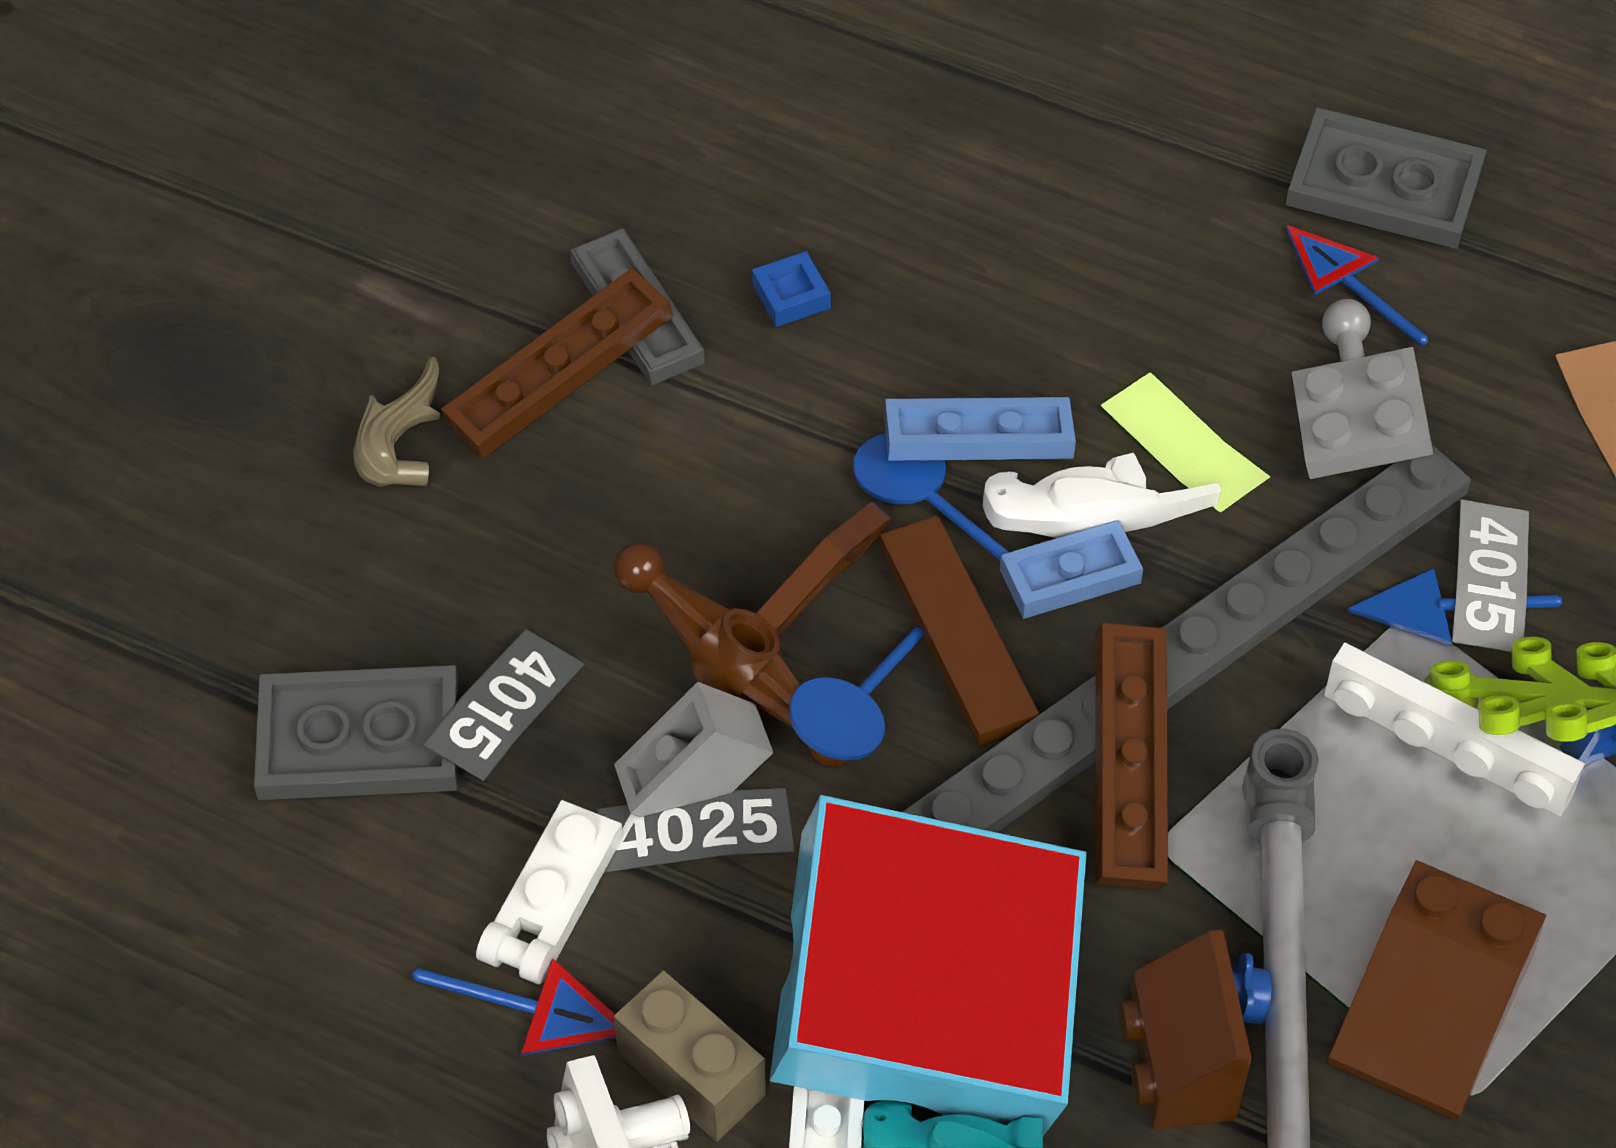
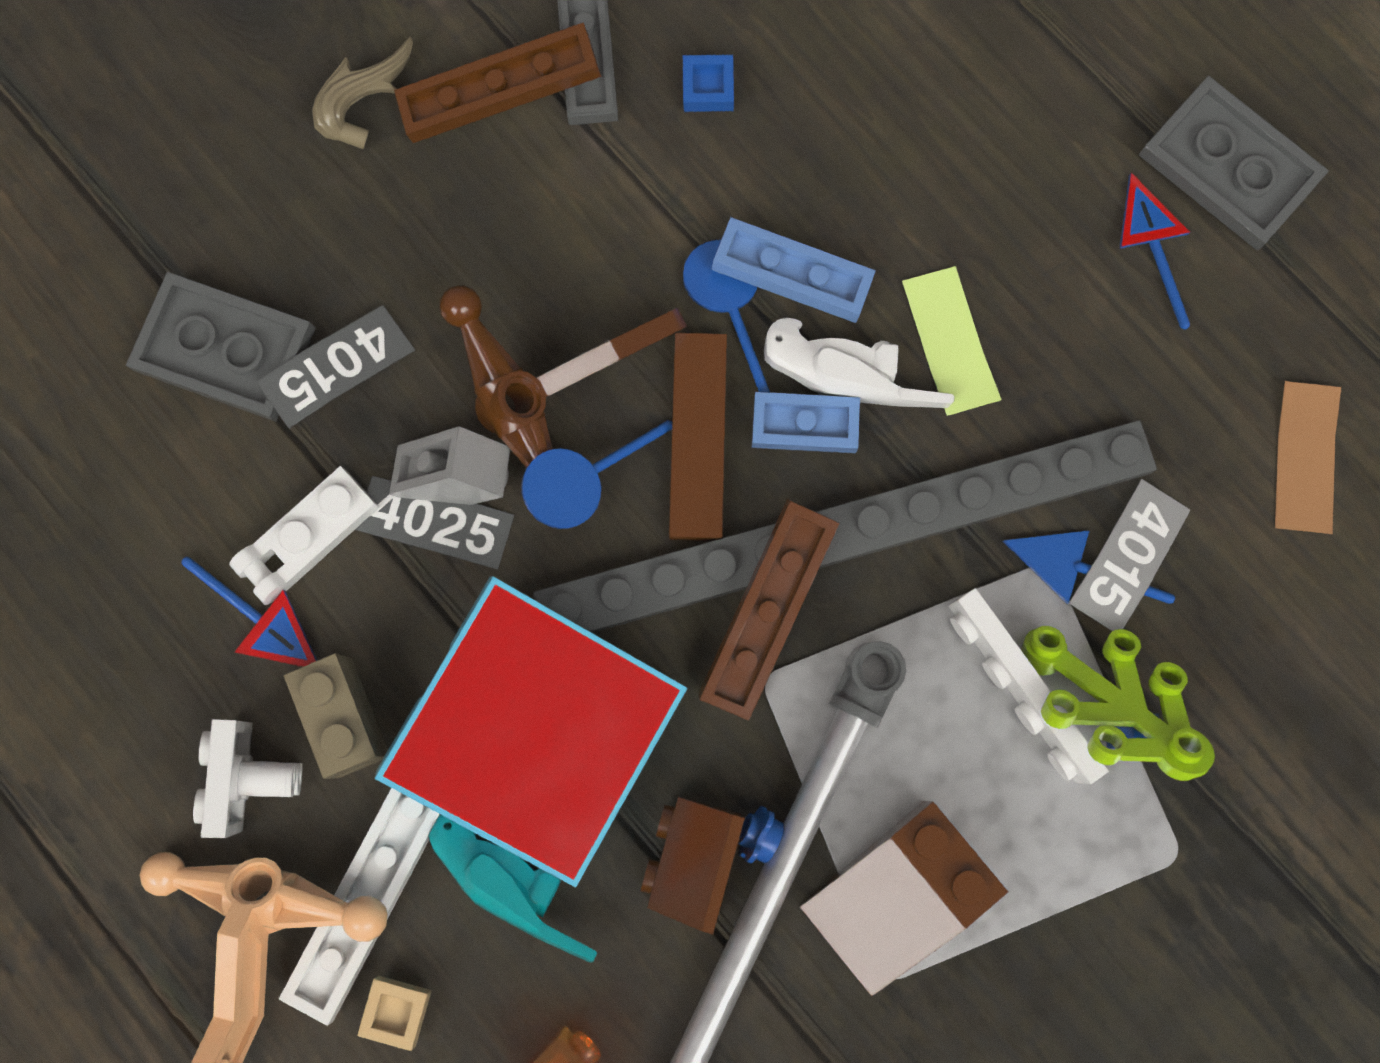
camera: 25 degrees right, 25 degrees up
light grey plate [1292,299,1434,479] -> none

